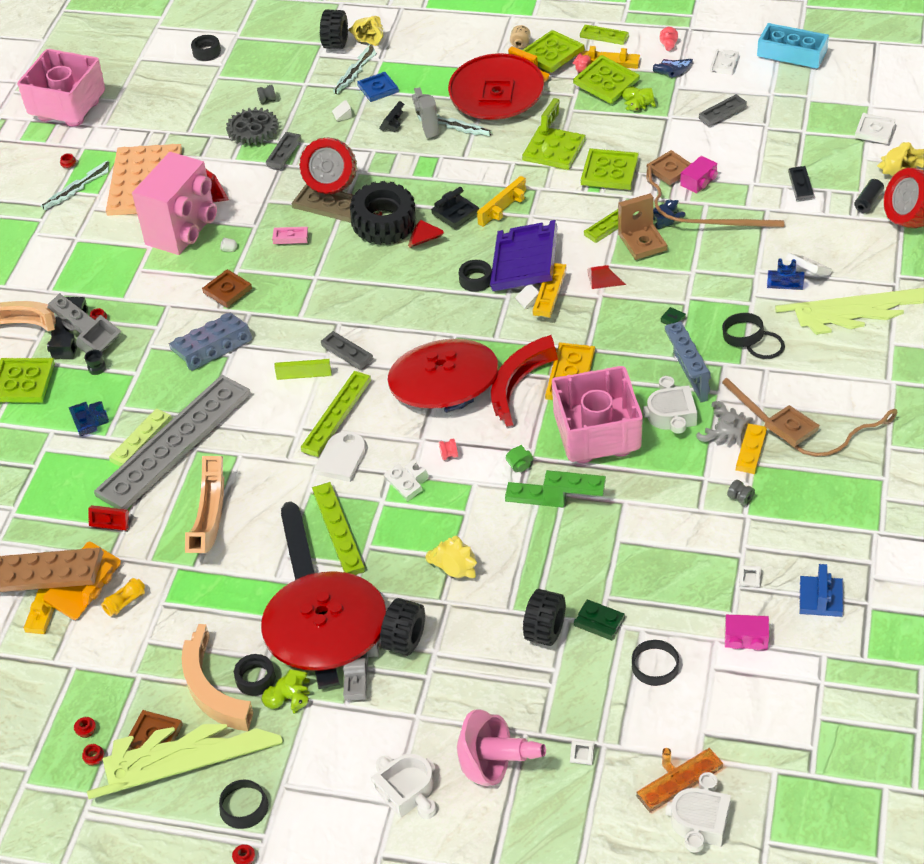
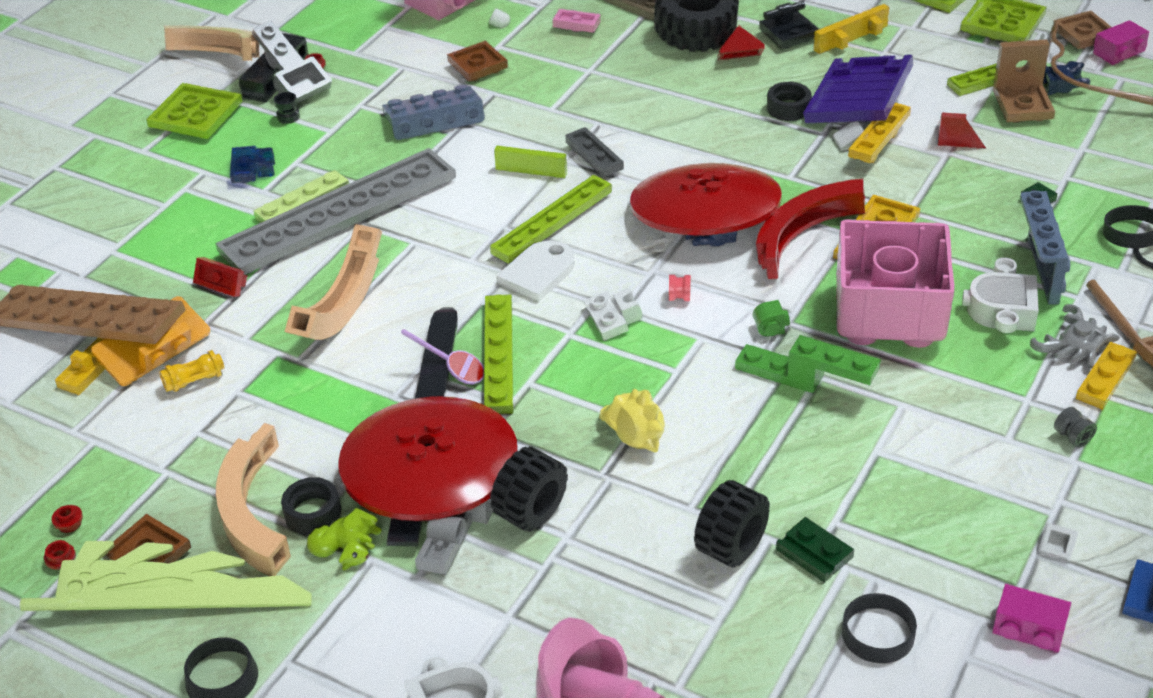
camera: 15 degrees right, 5 degrees down
none -> piece [401,329,484,385]

